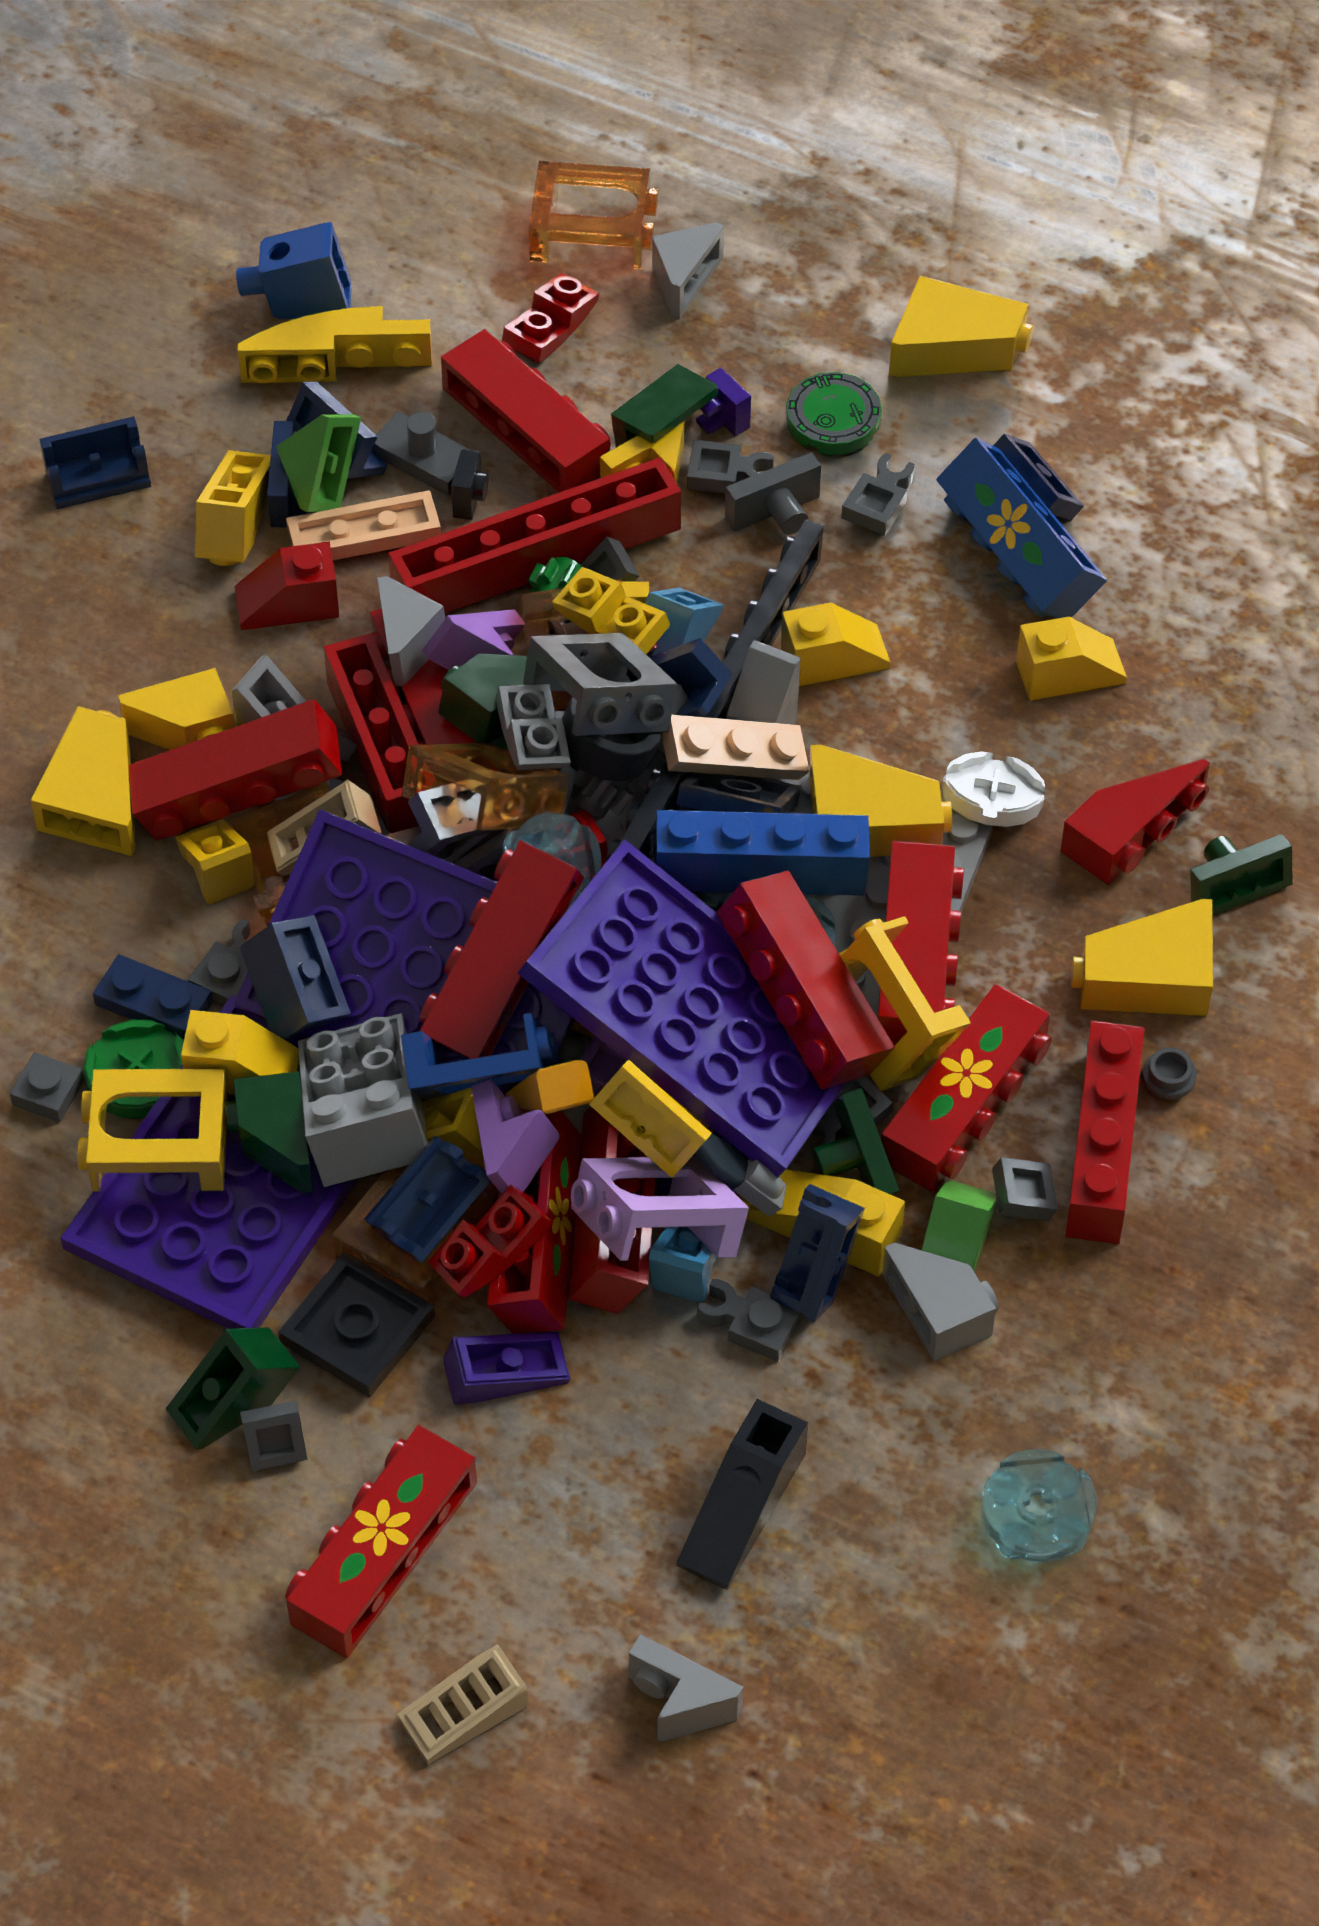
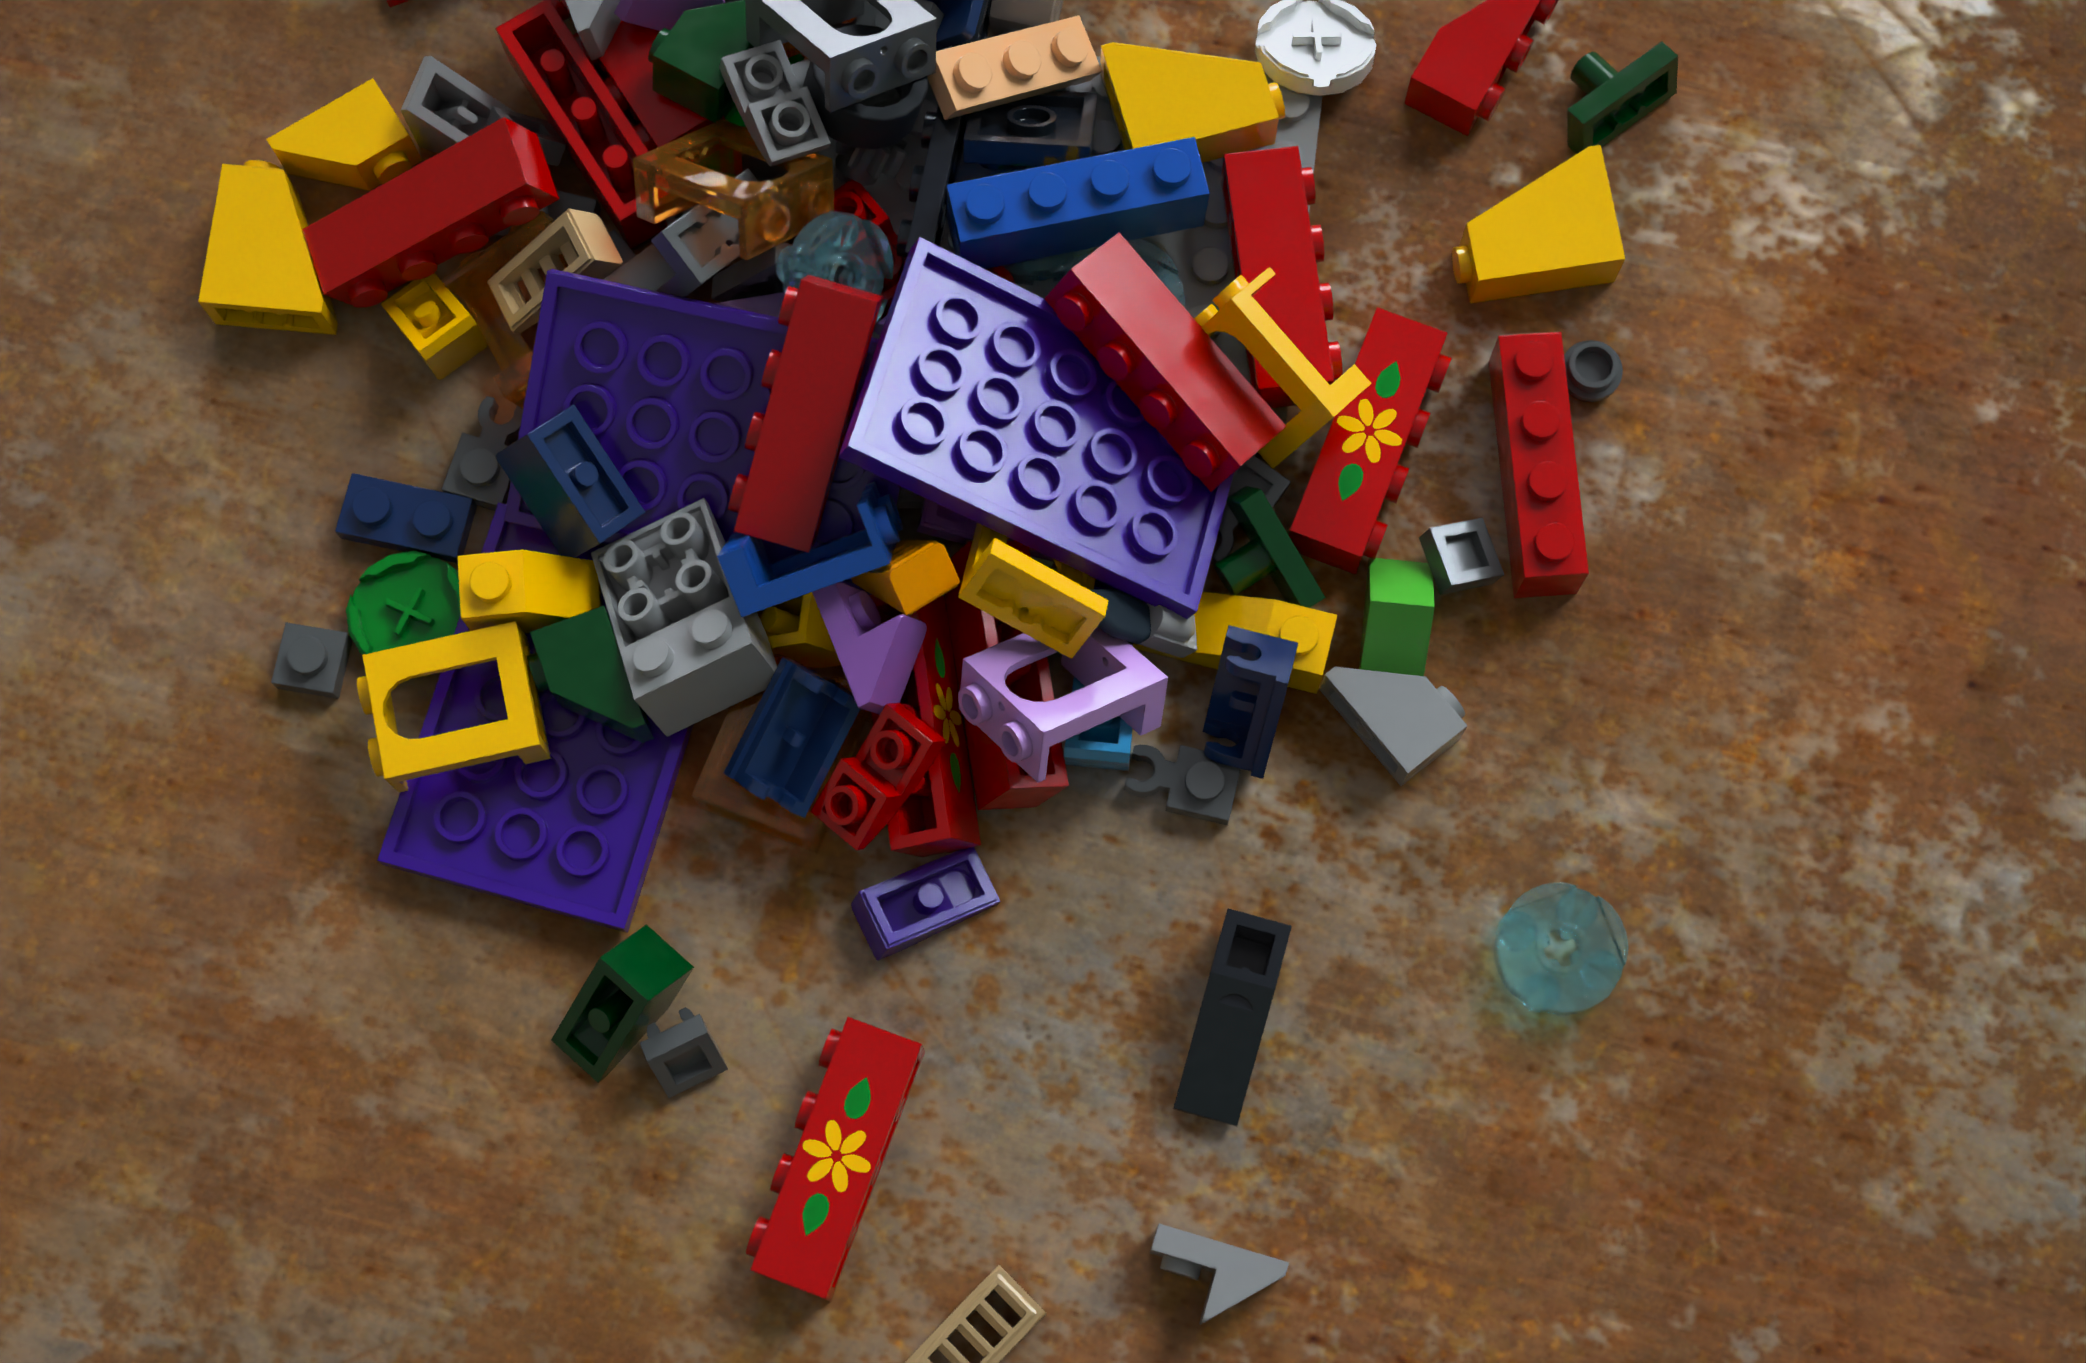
camera: 10 degrees left, 20 degrees up
black plate [278,1251,435,1398] -> none

